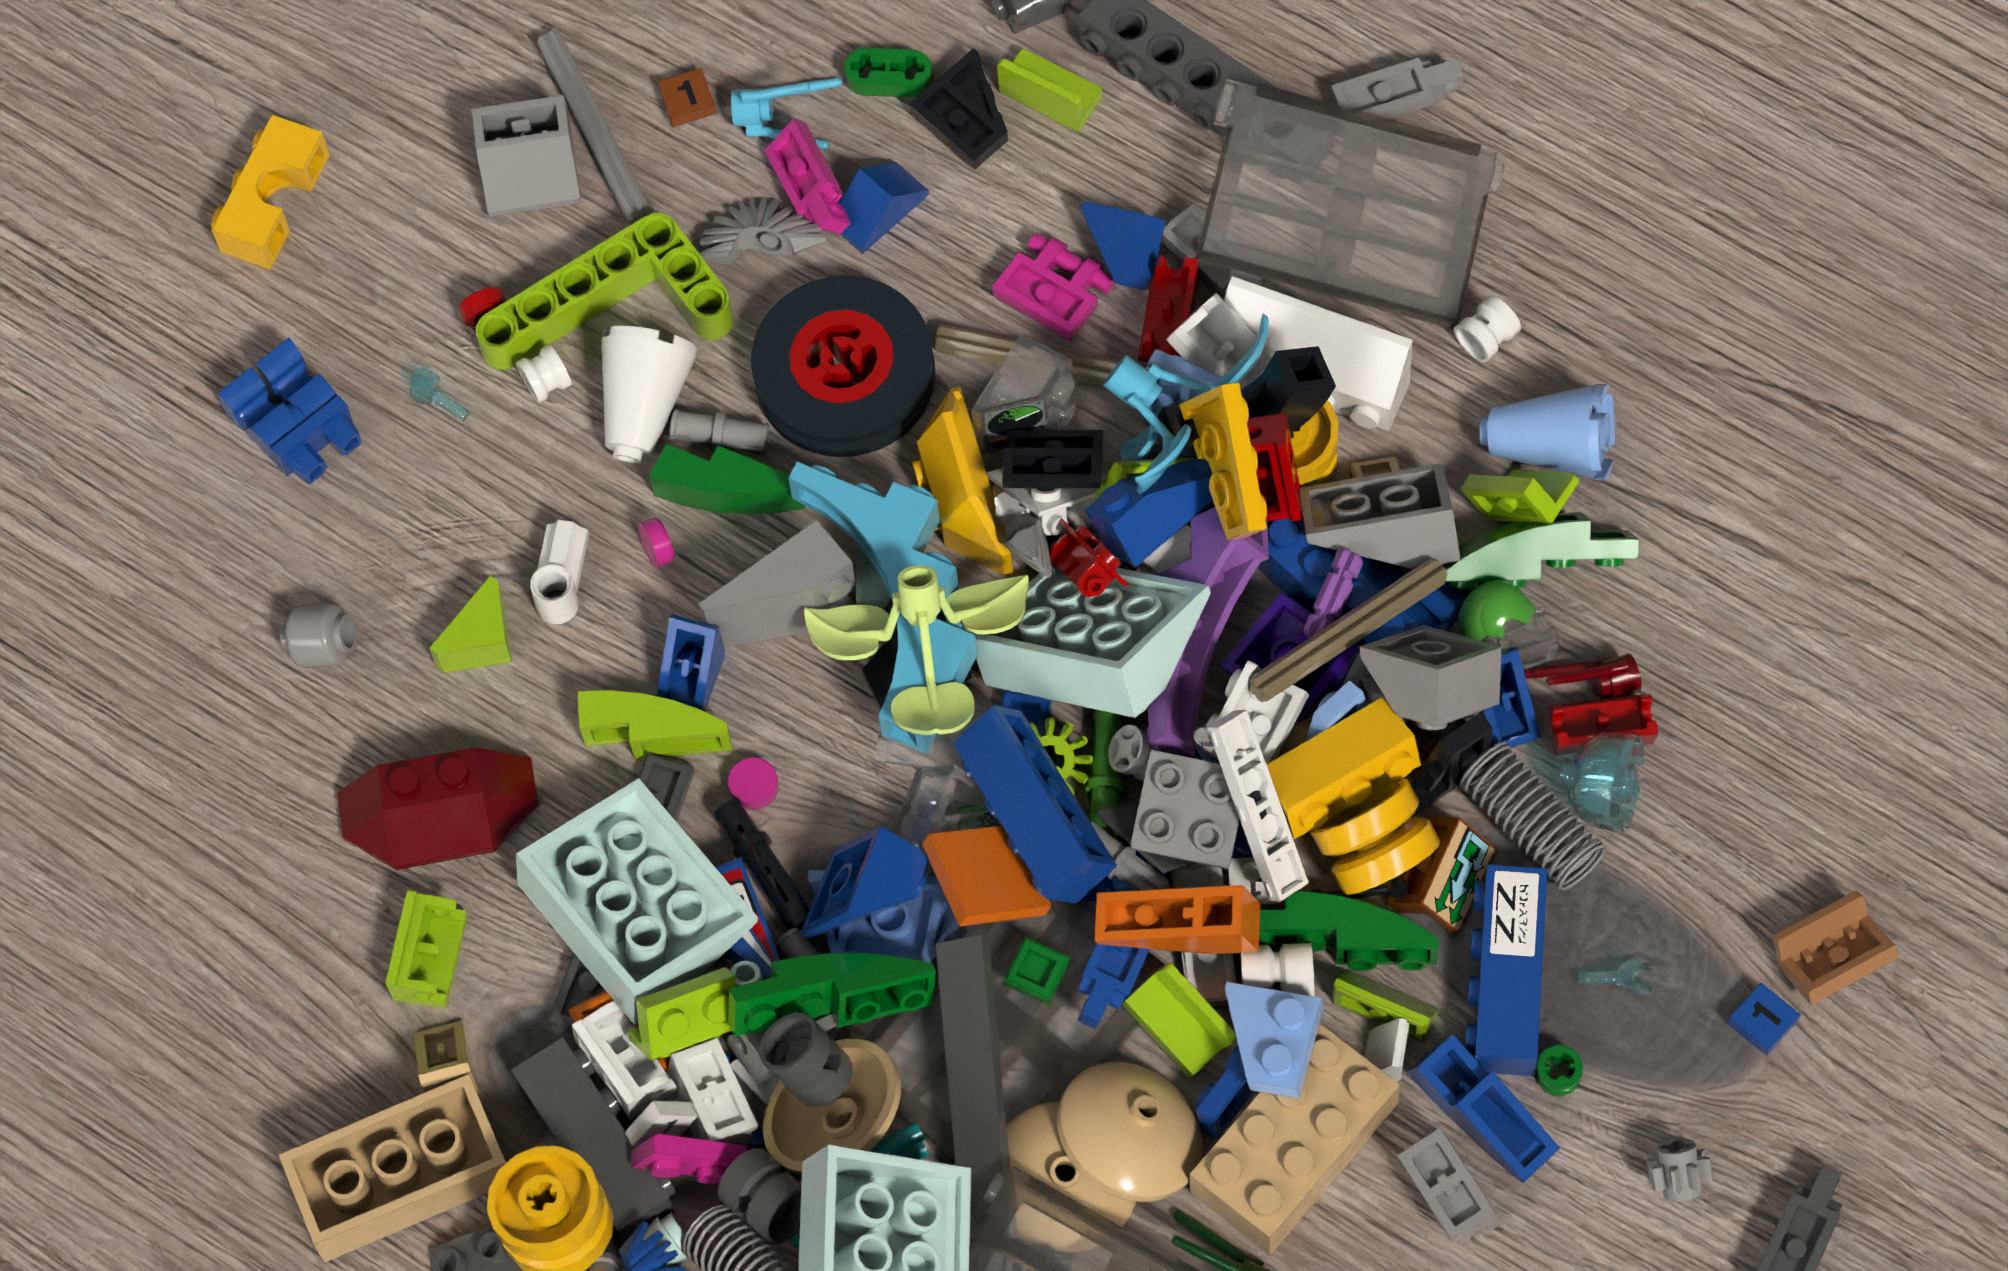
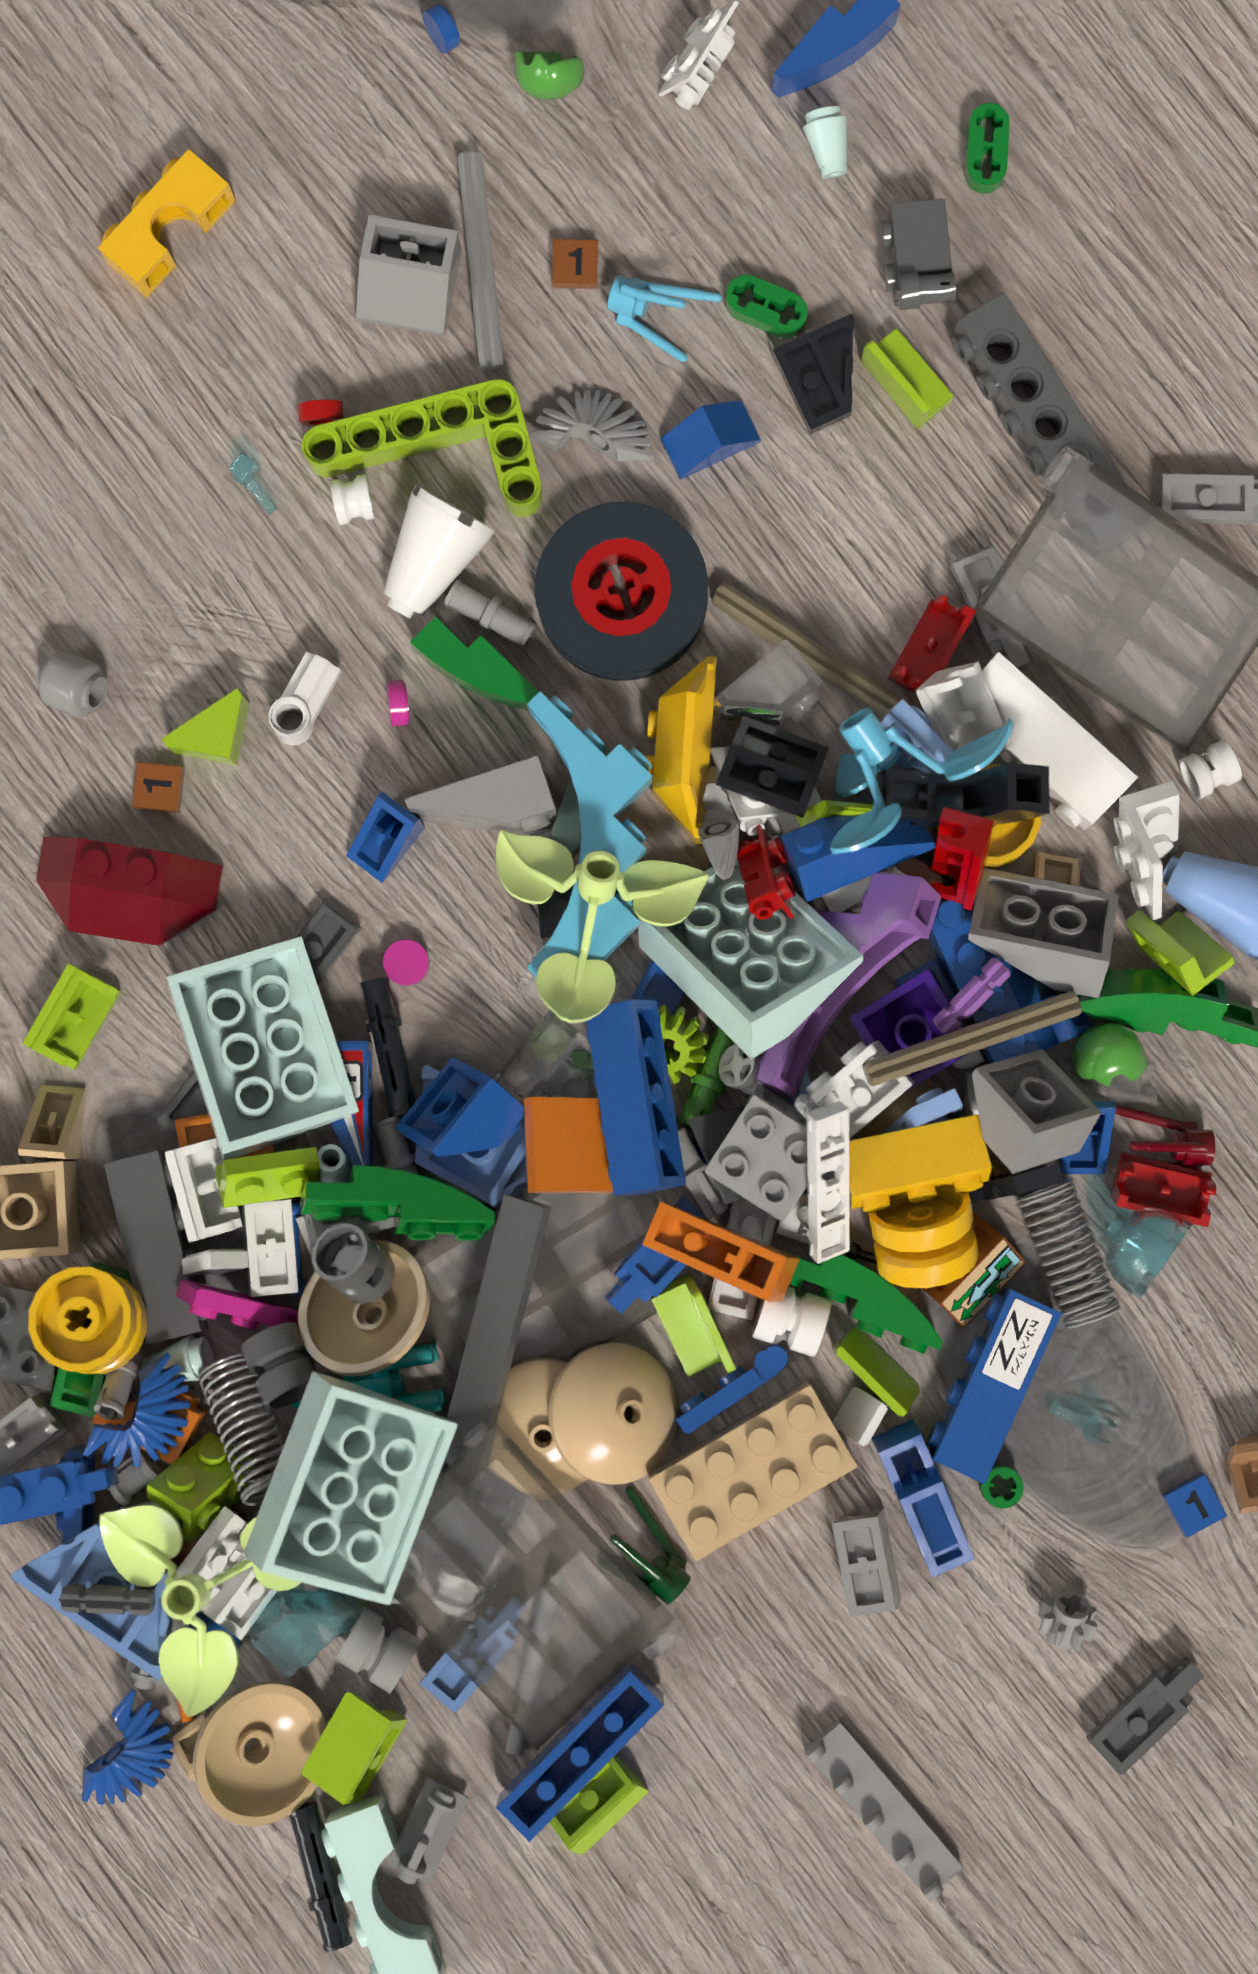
camera: 20 degrees right, 20 degrees up
blue hips [217,337,362,484] -> none
lime slope [577,690,733,760] -> none
dark pink hinge [764,118,851,236] -> none
dark pink plate [992,233,1115,341] -> none
green tile [1003,937,1071,1006] -> none
blue slope [1080,201,1166,290] -> none
yellow wing [1179,383,1267,540] -> none
light blue wing [1225,982,1324,1099] -> none
none -> dark orange tile [132,762,185,813]
none -> white bracket [1114,781,1180,920]

